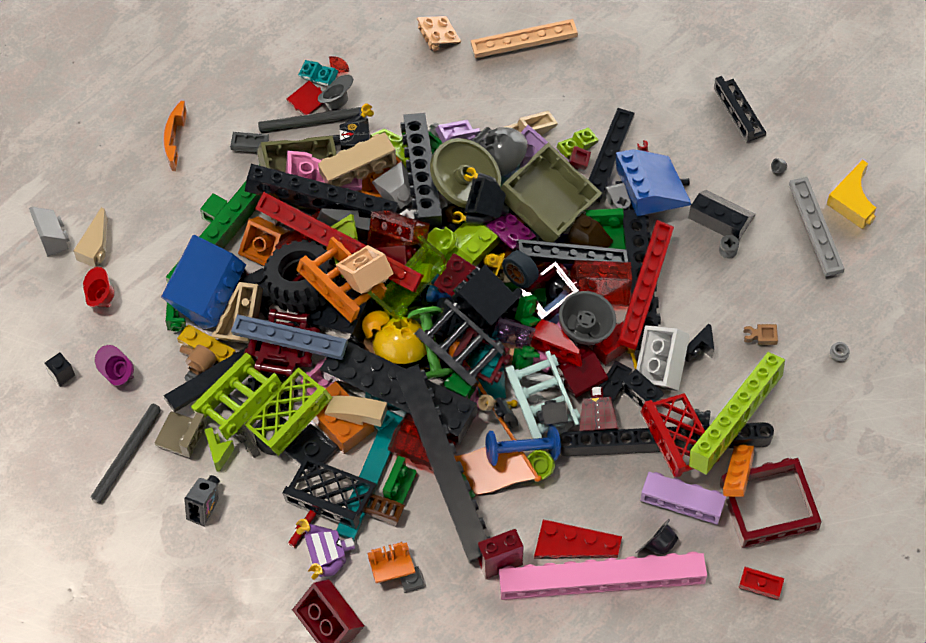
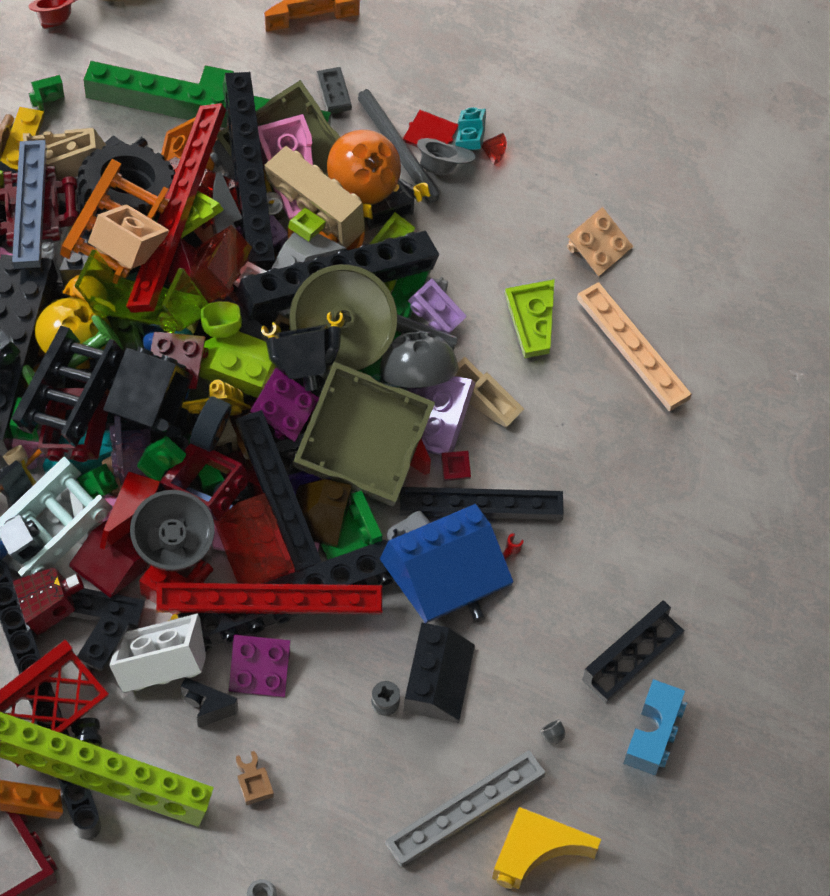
camera: 65 degrees right, 0 degrees up
blue slope [161,235,247,329] -> none
lime slope [556,127,599,159] -> none
none -> magenta hinge [228,635,291,697]
none -> lime plate [288,208,326,241]
none -> orange piece [327,129,401,205]
none -> lime wing [504,279,555,358]
none -> dark azure arch [623,679,687,776]

